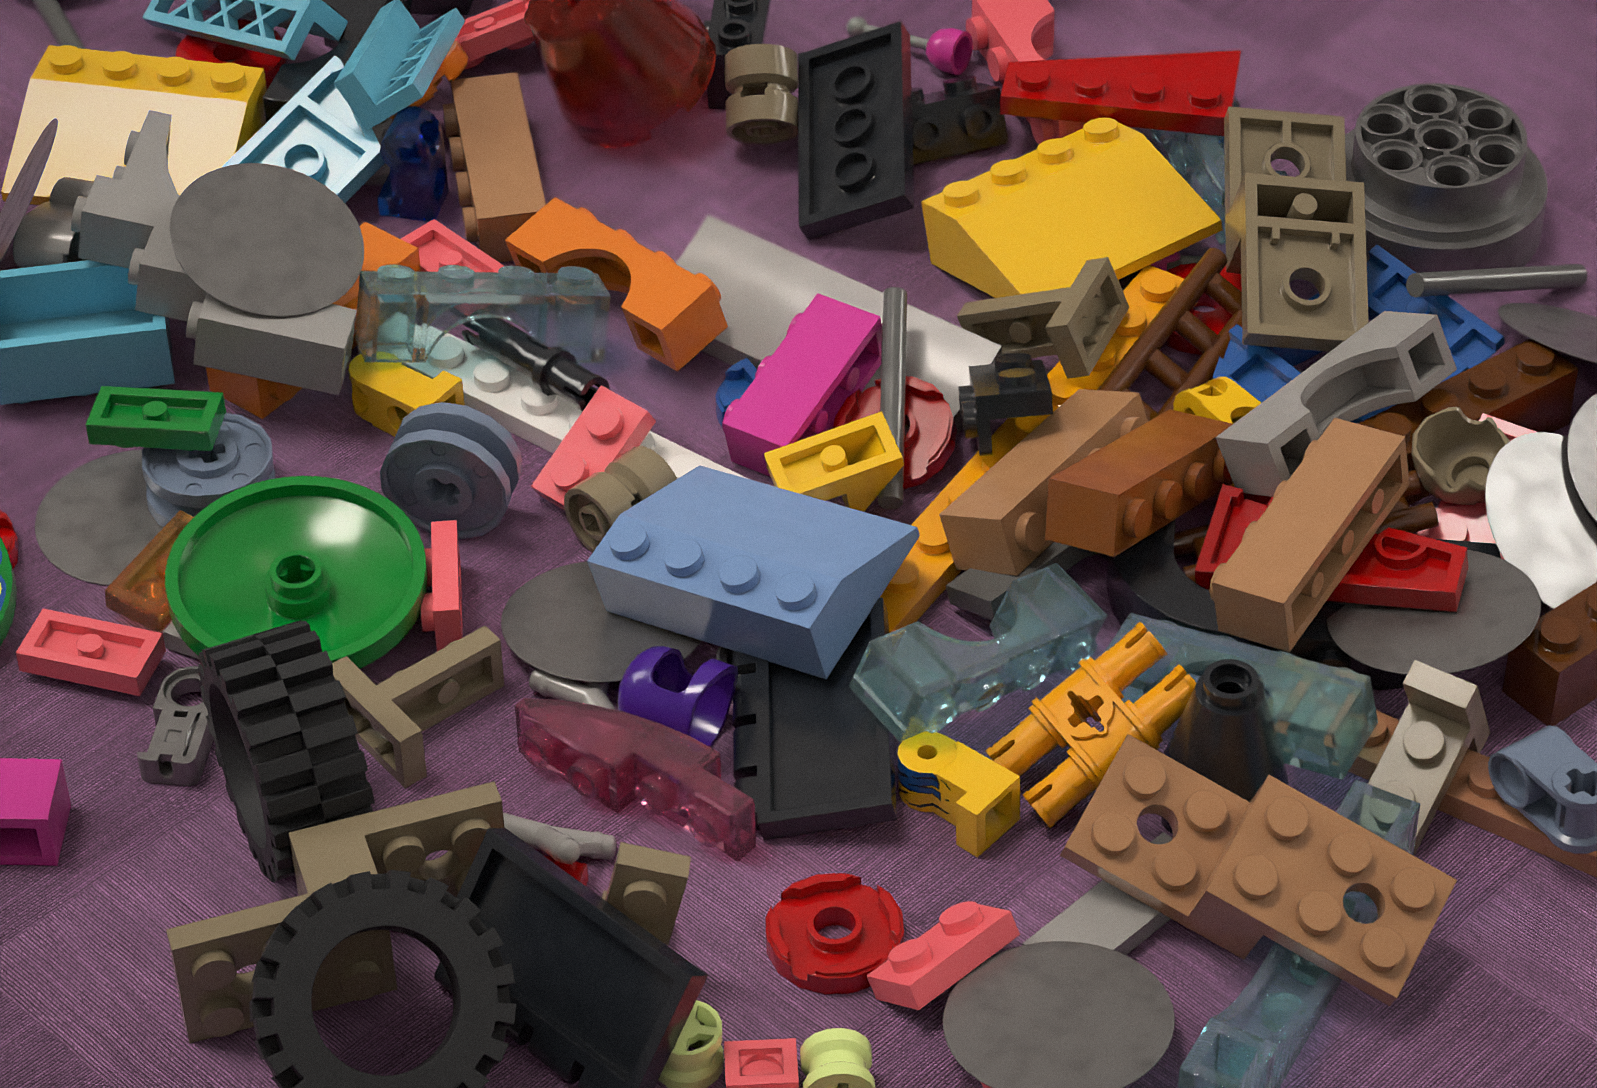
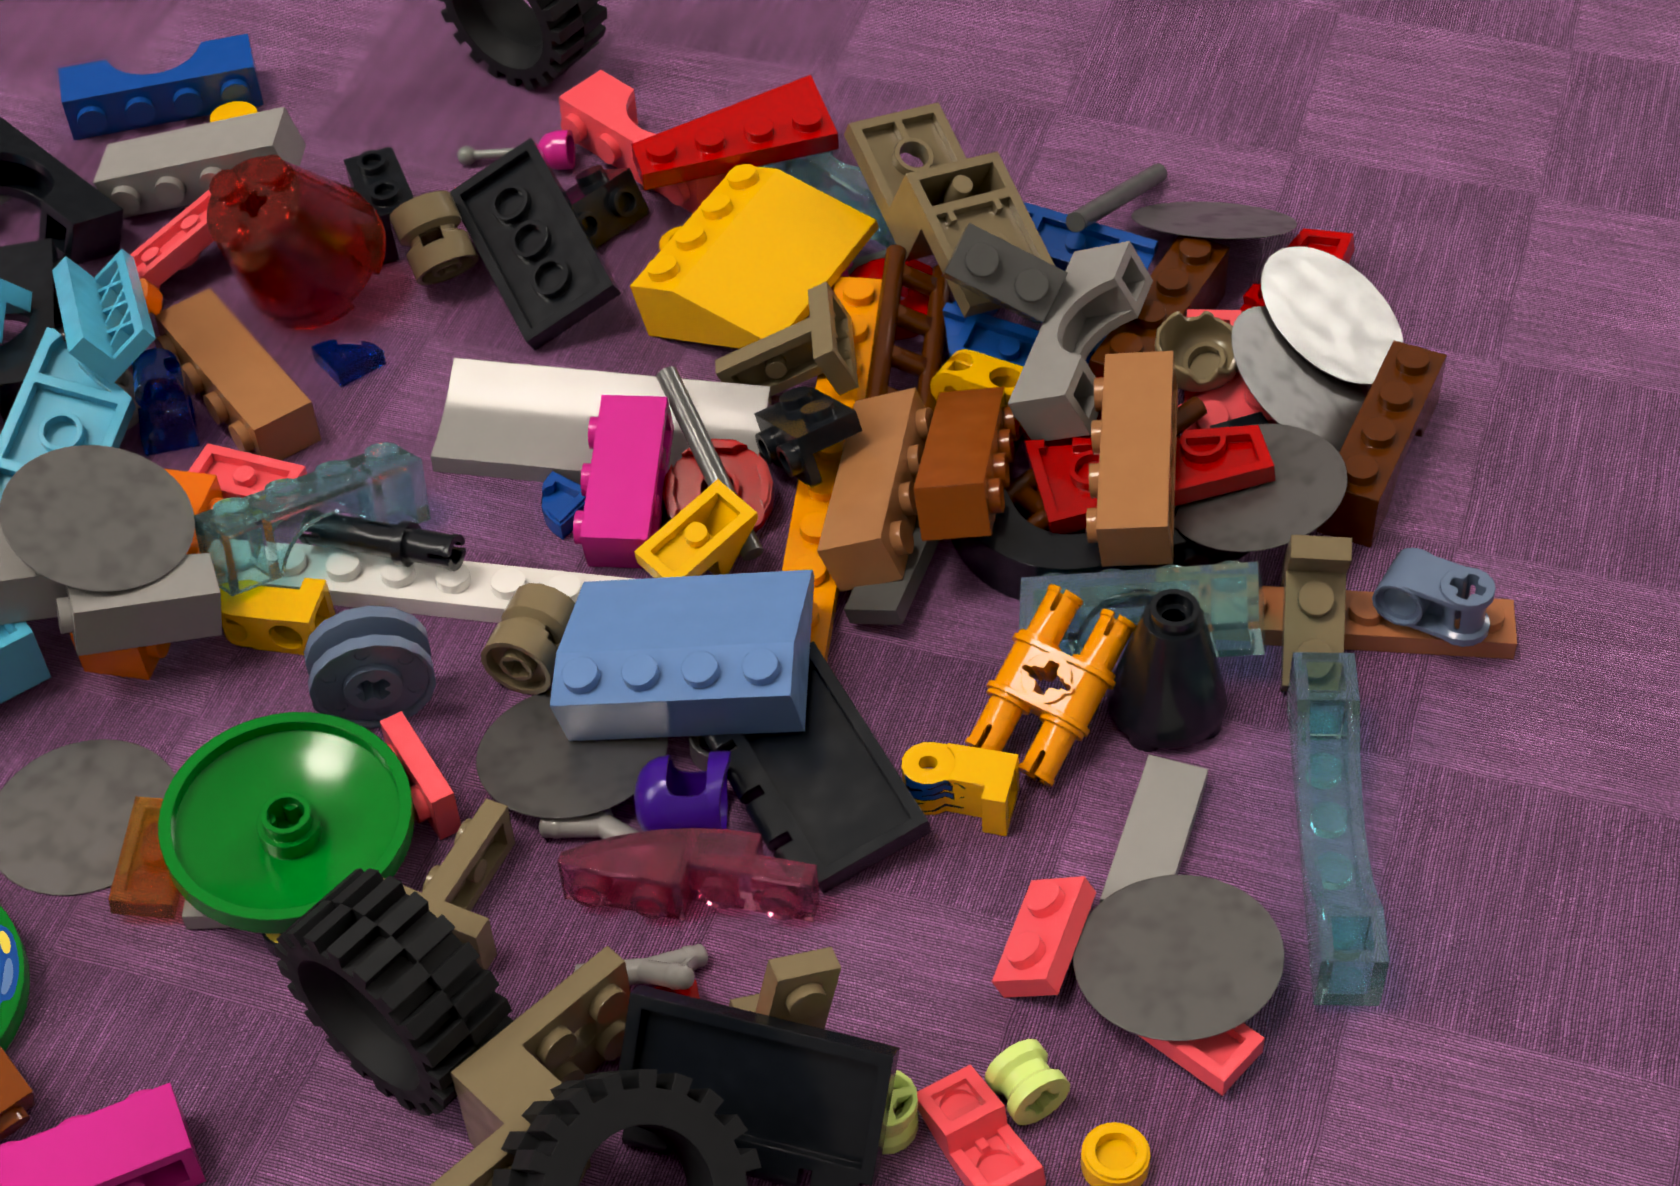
camera: 25 degrees left, 5 degrees up
coral plate [16,608,166,696] -> none
green plate [85,386,226,451] -> none
flat silver piece [137,666,214,786] -> none
sand blue wheel [142,413,276,535] -> none
orange arch [505,197,728,372] -> none
coral plate [531,385,656,510] -> none
red tile [765,873,904,995] -> none
clear light blue arch [849,563,1108,742] -> none
medium nougat bracket [1060,734,1457,1006] -> none
flat silver wheel [1345,83,1548,273] -> none
none -> clear blue tile [311,339,386,388]
none -> dark grey brick [941,223,1068,325]

